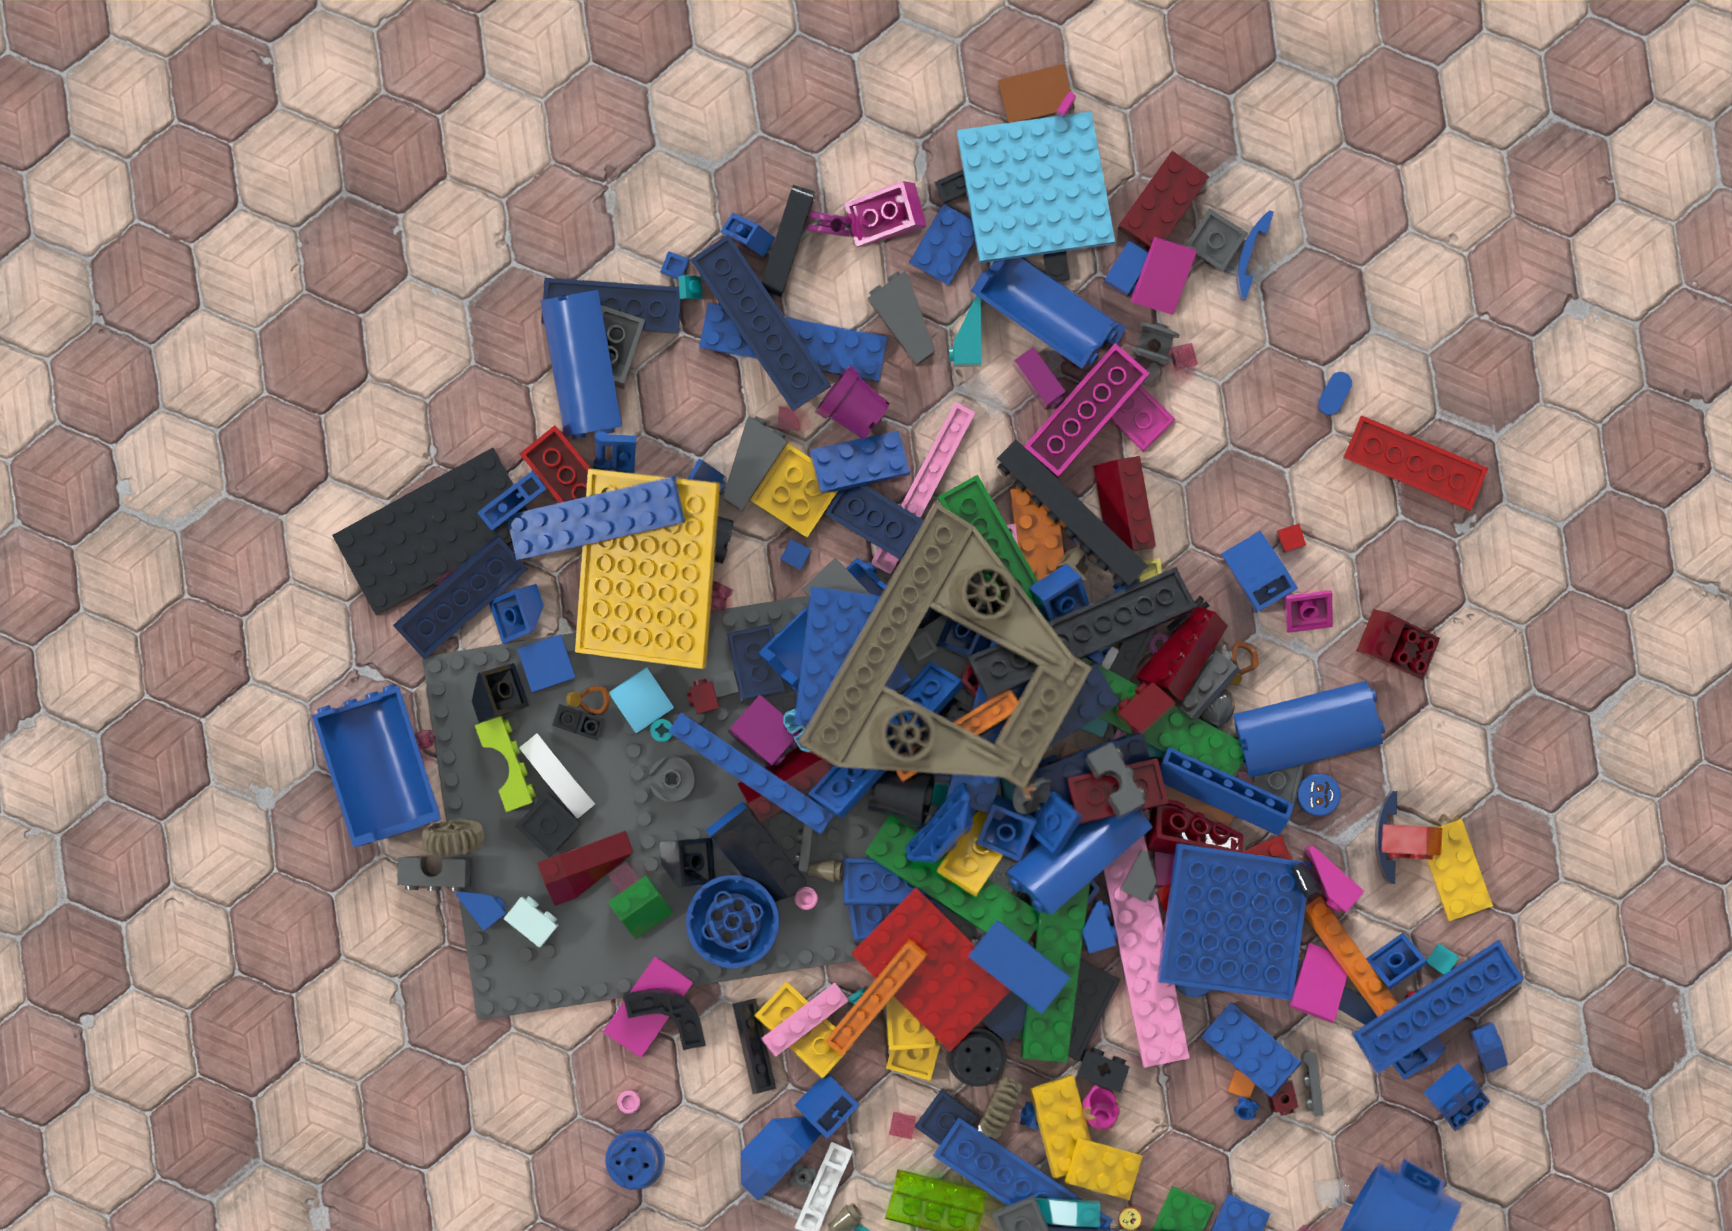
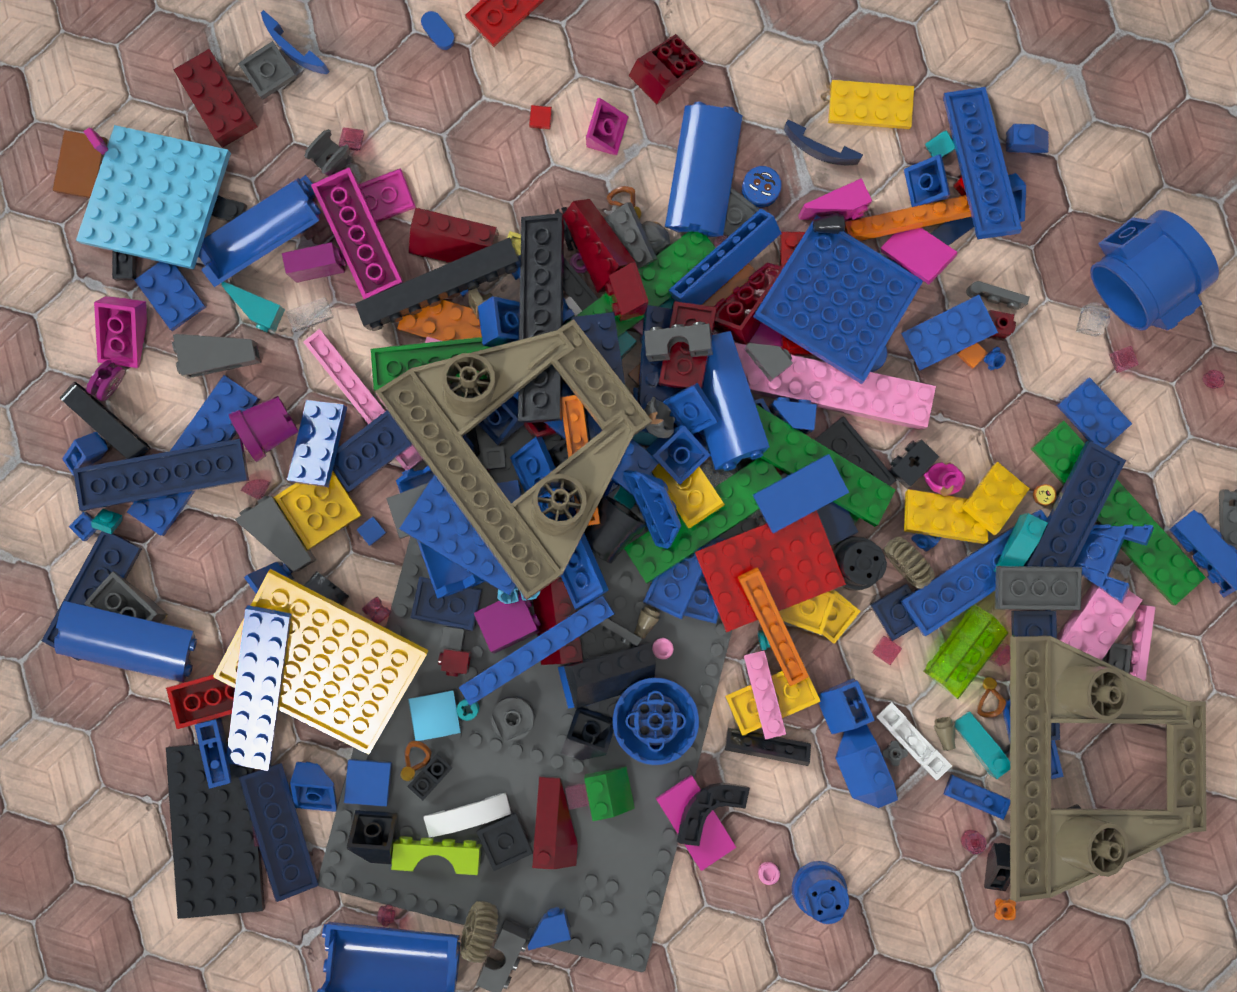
camera: 65 degrees left, 0 degrees up
light aqua brick [504,896,559,948] -> none
blue plate [593,431,636,473] -> none
blue brick [1104,241,1148,297] -> none
dark pink tile [1131,236,1197,315] -> none
blue slope [1221,531,1298,613] -> none
brick [1382,824,1442,860] -> none
blue slope [1423,1063,1490,1131] -> none

